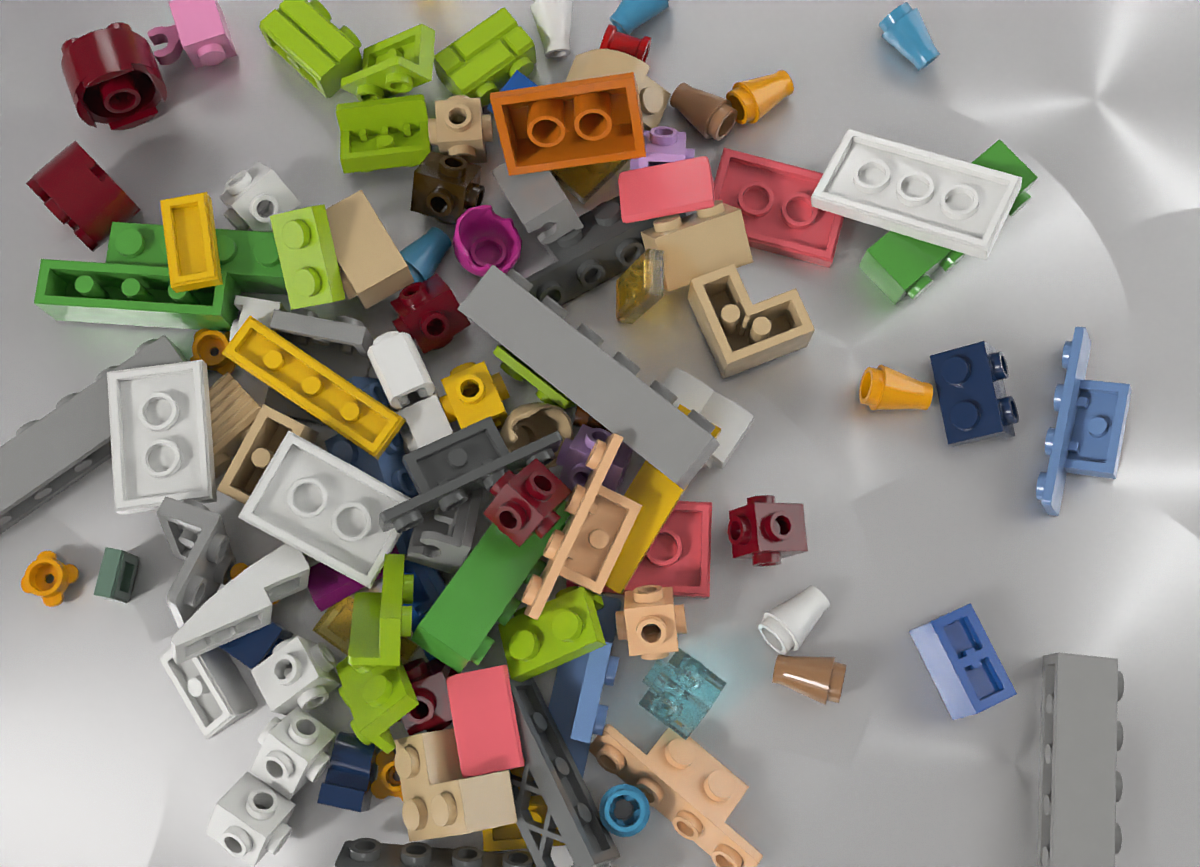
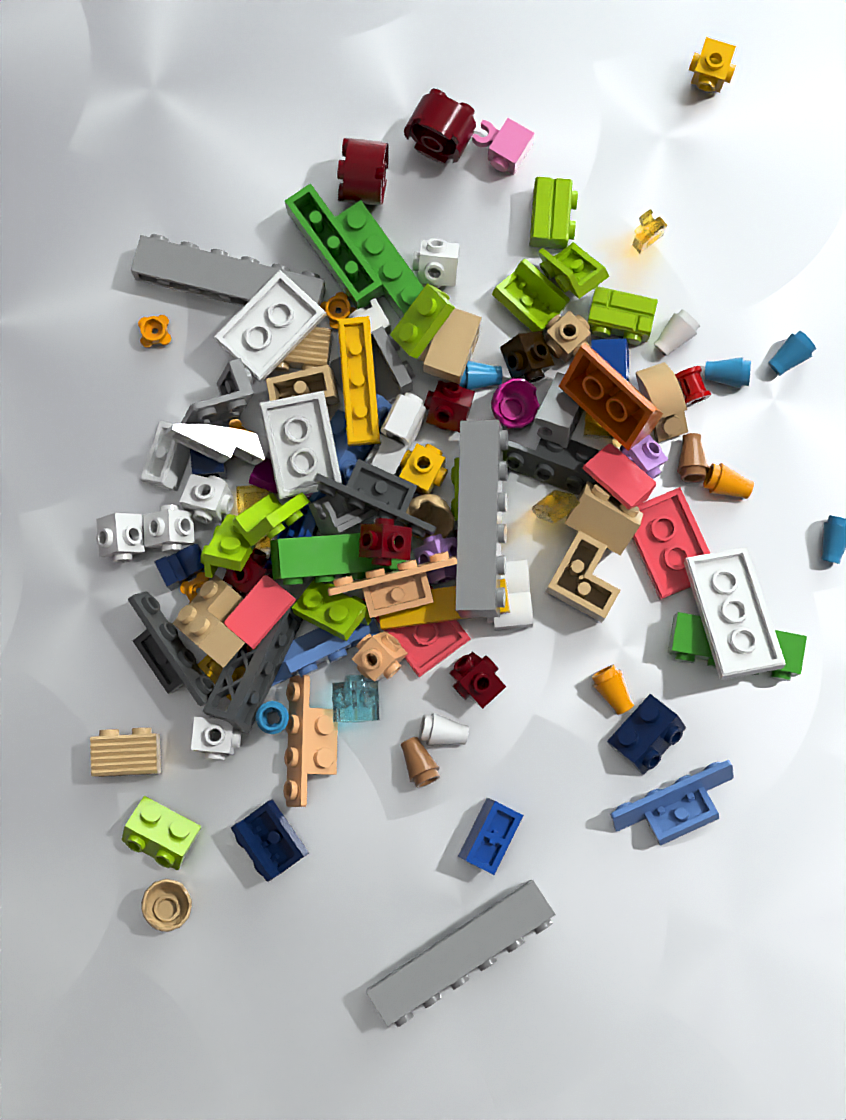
camera: 50 degrees right, 5 degrees up
sand green tile [94,547,139,603] -> none
yellow tile [160,192,223,293] -> none

